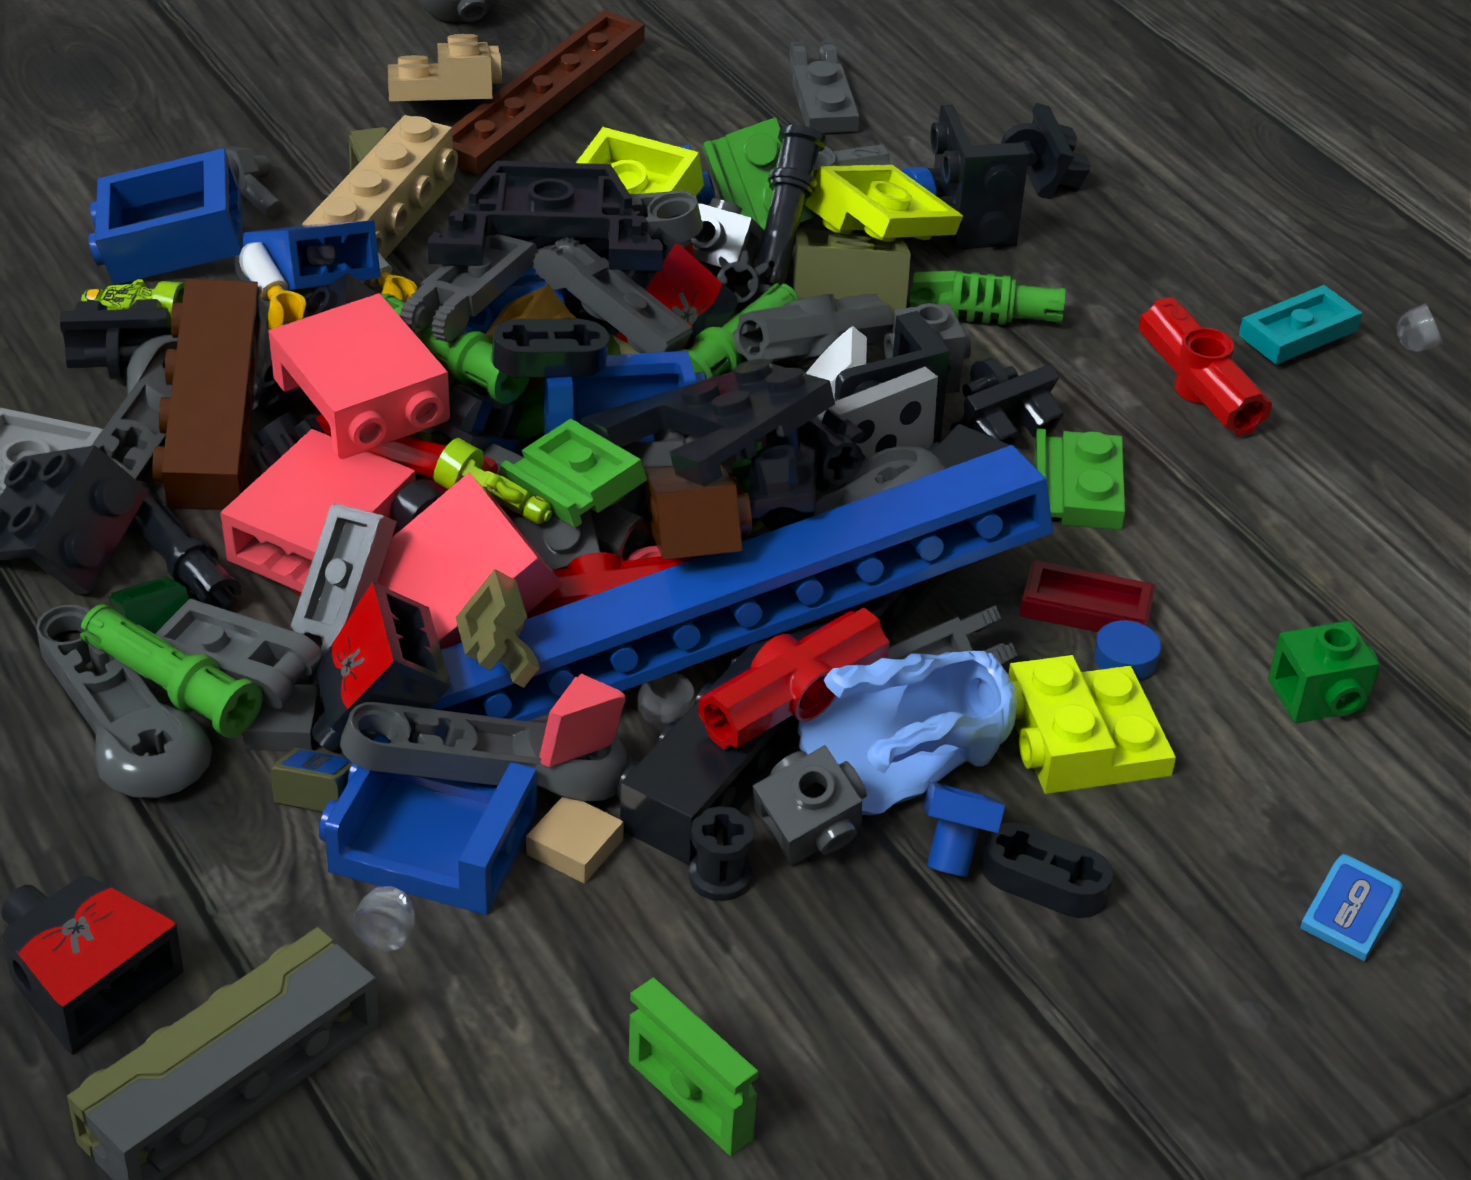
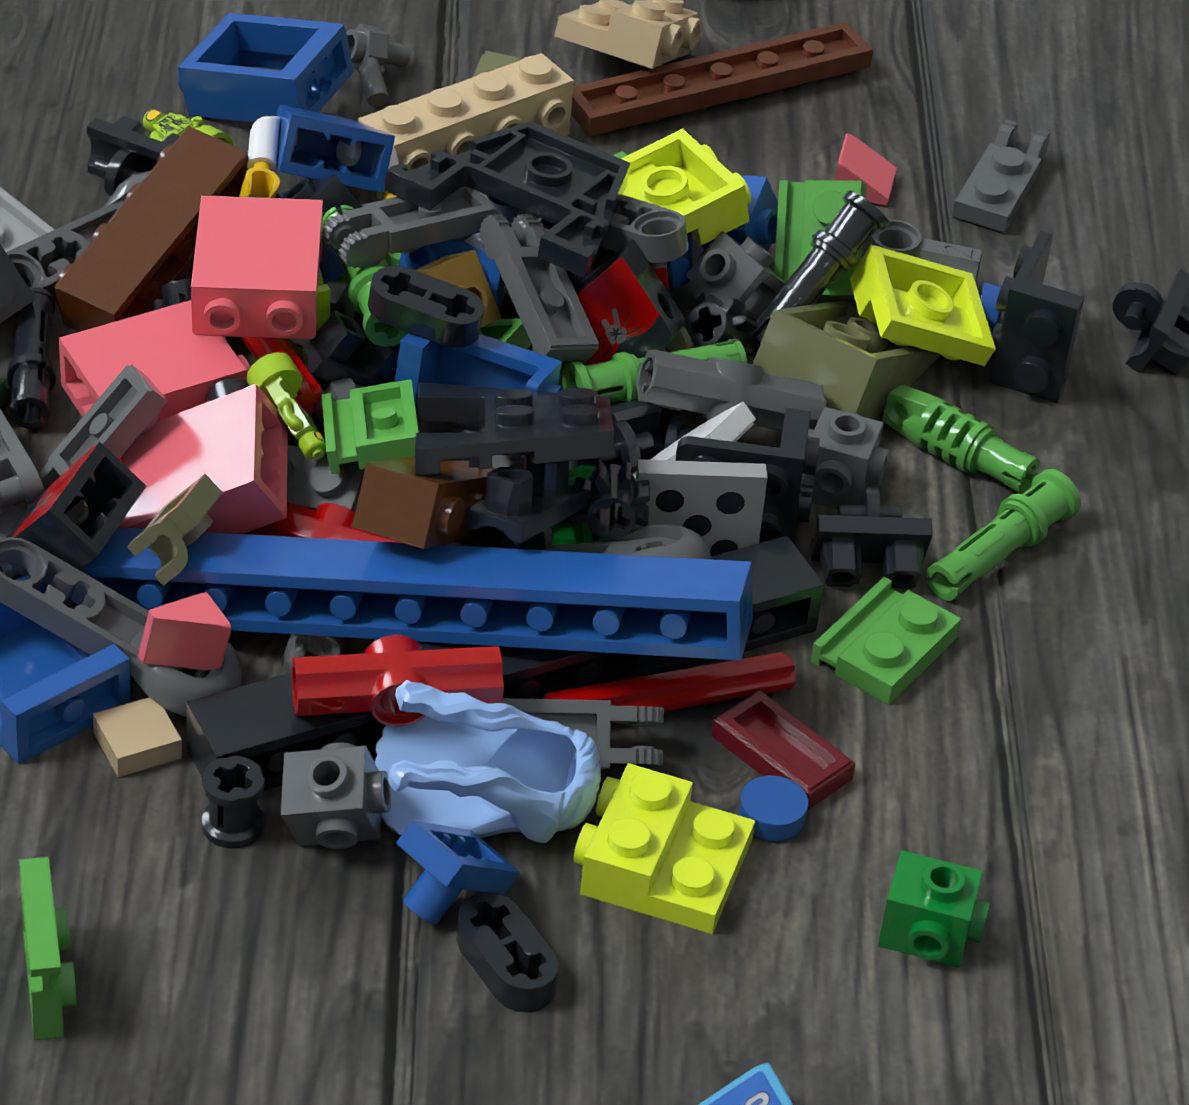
camera: 30 degrees right, 0 degrees up
red piece [1139,297,1272,437] -> none
none -> red axle [543,652,796,712]
none -> coral slope [835,133,897,206]
none -> bright green pin [926,469,1081,601]

